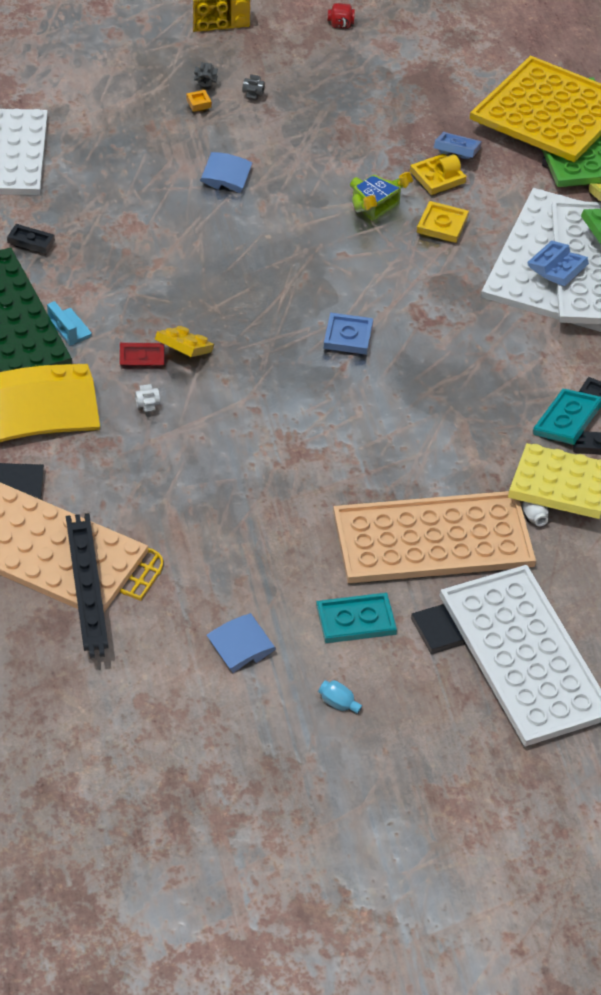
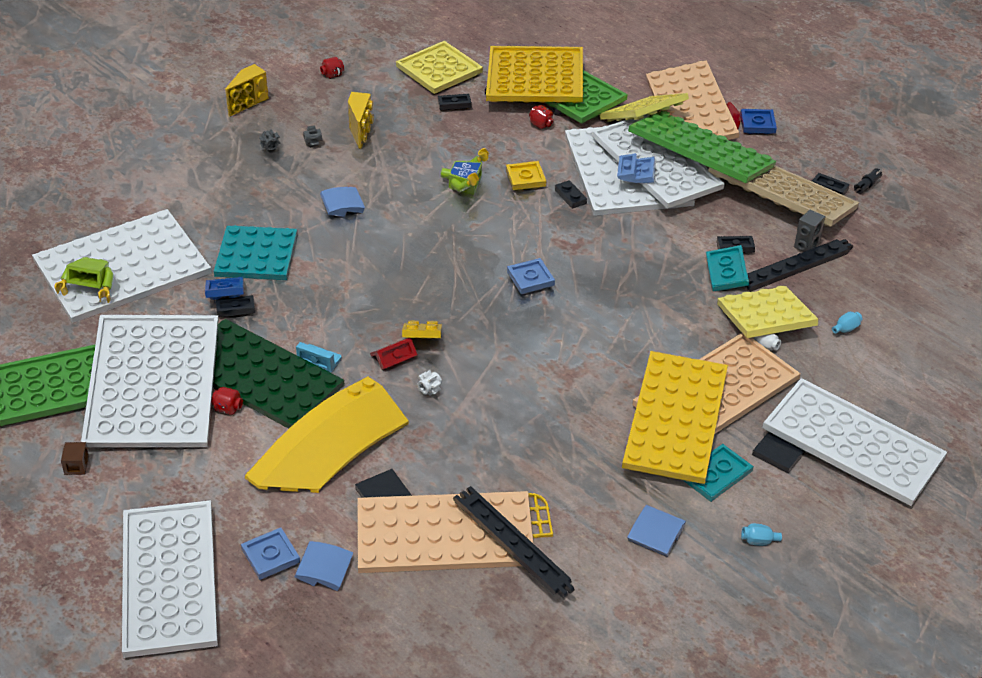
camera: 30 degrees left, 5 degrees down
light orange plate [186,90,212,112] -> none
yellow plate [410,154,467,195] -> none
medium blue plate [434,132,482,159] -> none
none -> blue plate [205,277,244,300]
none -> teal plate [213,225,298,280]
none -> yellow slope [348,92,374,149]
none -> light yellow plate [396,41,483,94]
none -> black plate [438,94,472,110]
none -> red head [529,105,554,129]
none -> black plate [555,180,587,209]
none -> yellow plate [622,351,728,484]

